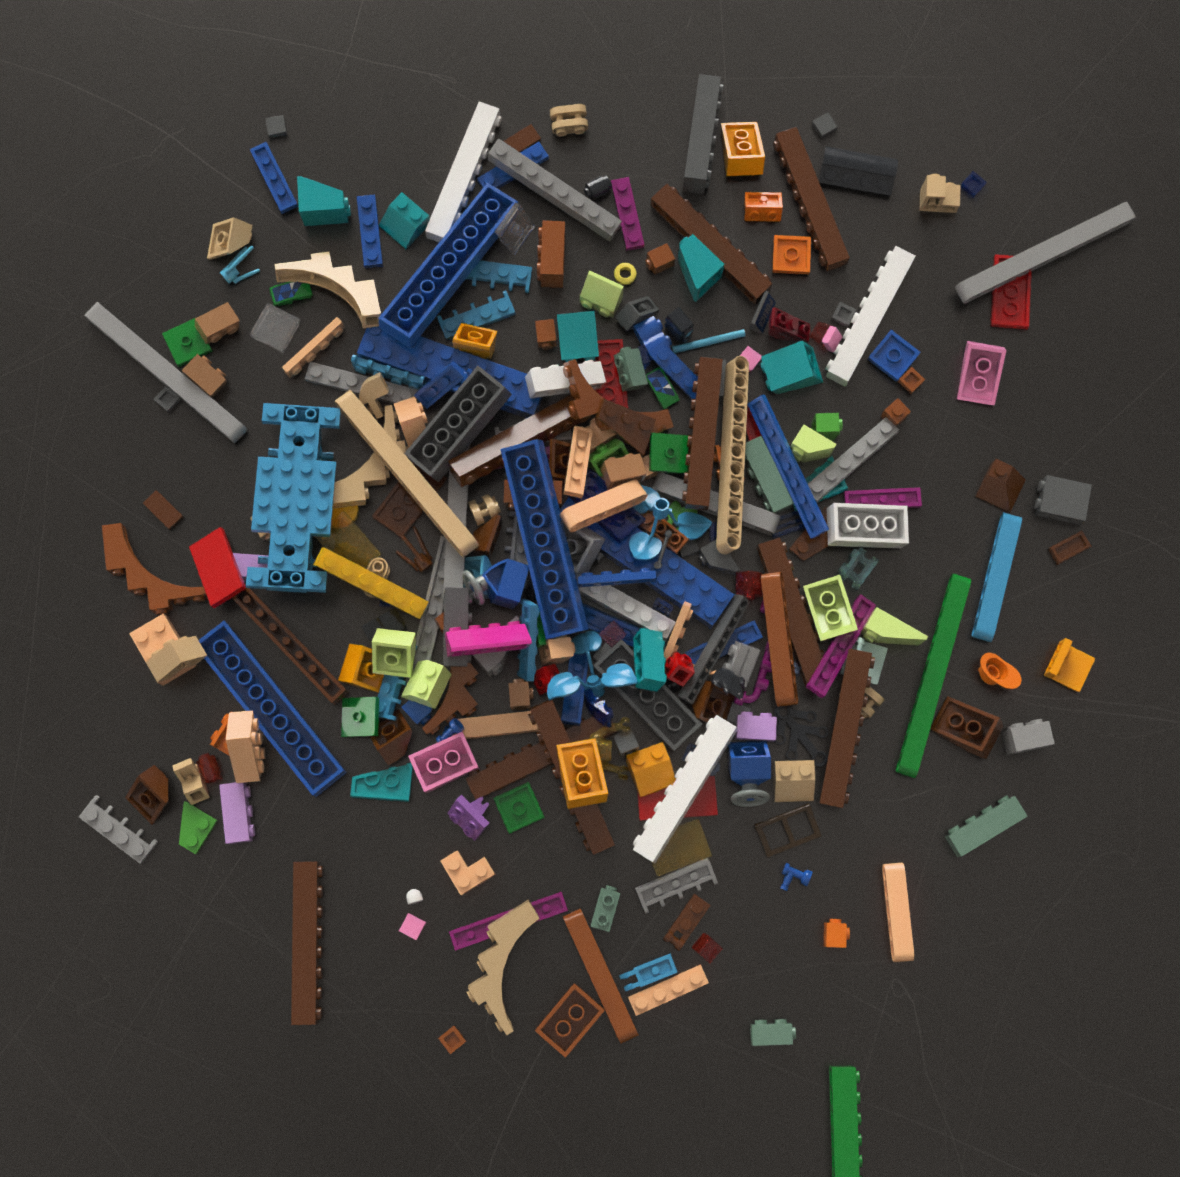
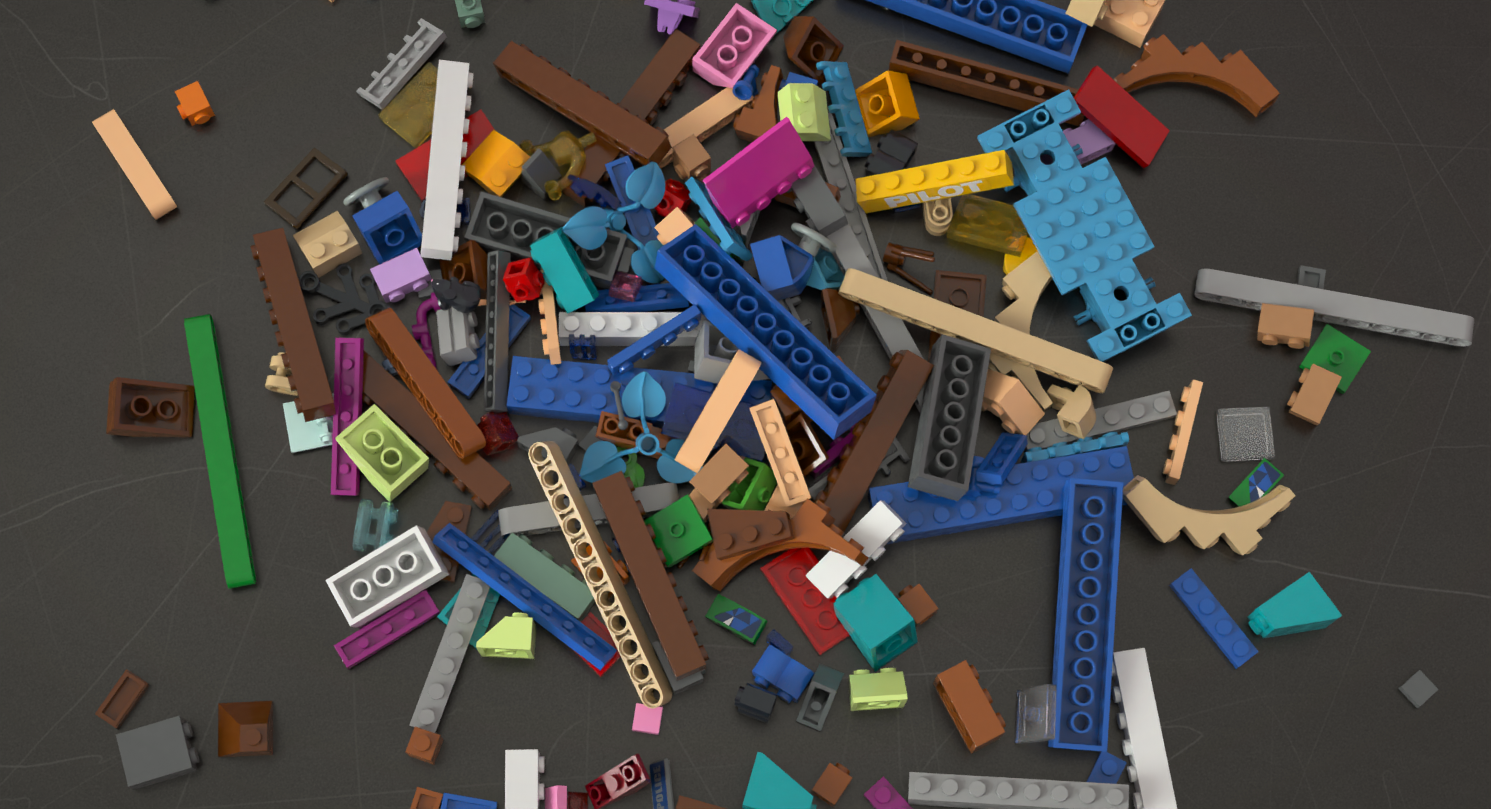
camera: 150 degrees right, 5 degrees down
reddish brown tile [143,490,184,530] -> none
tan slope [207,217,252,260] -> none
medium azure plant [220,246,260,284] -> none
blue plate [250,142,298,214] -> none
plate [341,697,379,738] -> none
yellowish green slope [372,628,416,678] -> none
teal slope [379,192,430,249] -> none
dark azure hinge [437,290,516,341] -> none
light orange slope [452,323,497,359] -> none
dark azure hinge [466,260,532,293] -> none
tan brick [468,494,501,526] -> none
green plate [493,782,545,834] -> none
light orange slope [556,738,608,809] -> none
light yellow piece [614,263,637,285] -> none
sand green brick [614,347,648,391] -> none
blue plate [649,342,697,400] -> none
reddish brown plate [663,894,710,951] -> none
medium azure bar [672,329,745,354] -> none
clear red slope [692,933,723,963] -> none
teal slope [761,340,823,394] -> none
blue piece [780,863,813,891] -> none
bright green brick [811,413,843,442] -> none
yellowish green slope [860,607,928,646] -> none
sand green brick [945,795,1028,857] -> none
dark azure beam [972,512,1022,642] -> none
orange piece [978,653,1022,689] -> none
light grey brick [1002,719,1055,755] -> none
light orange bracket [1044,638,1095,692] -> none

